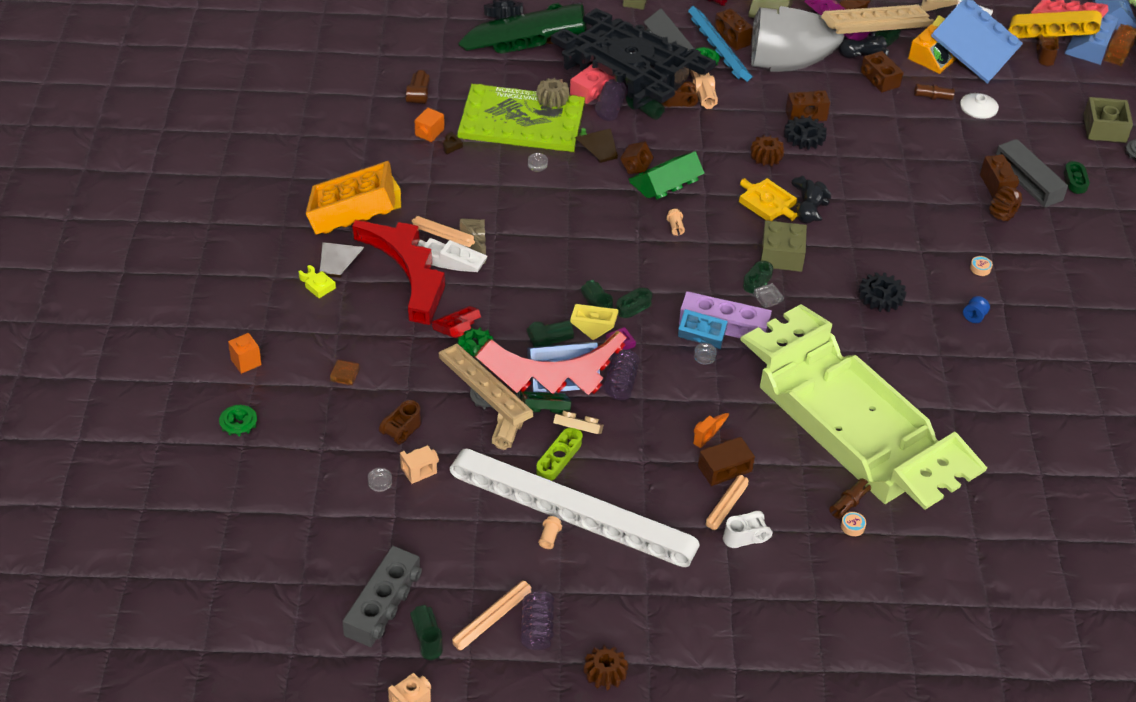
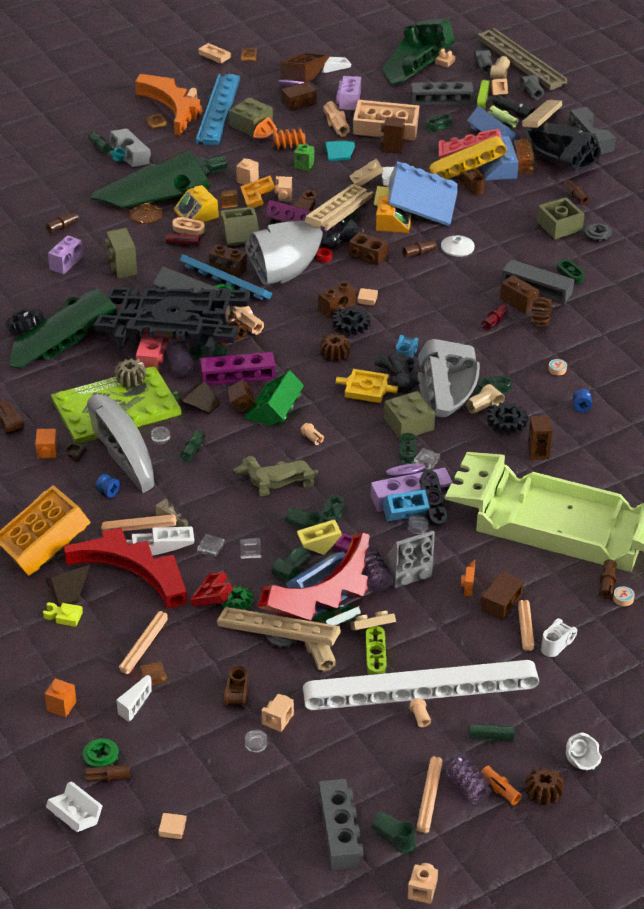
camera: 30 degrees left, 5 degrees down
none -> white bracket [46,782,102,832]
none -> reddish brown axle [85,764,130,782]
none -> light grey panel [87,394,154,493]
none -> blue wheel [95,474,120,498]
none -> white slope [117,675,152,722]
none -> light nougat axle [119,611,168,675]
none -> light nougat tile [158,813,186,839]
none -> clear green pin [180,430,205,462]
none -> clear tile [197,534,224,557]
none -> magenta brick [200,352,276,386]
none -> olive animal [232,456,318,497]
none -> clear tile [240,538,261,559]
none -> red tile [315,248,332,263]
none -> light nougat tile [357,288,378,306]
none -> light grey slope [385,531,435,588]
none -> lavender dish [386,463,425,477]
none -> dark azure piece [396,335,419,359]
none -> light grey panel [417,339,480,418]
none -> black beam [419,470,447,527]
none -> tan piece [465,384,504,414]
none -> clear green pin [469,723,515,741]
none -> clear green beam [478,376,512,393]
none -> orange pin [480,766,522,805]
none -> dark red pin [481,304,508,331]
none -> reddish brown brick [528,416,552,460]
none -> white hair [566,733,602,770]

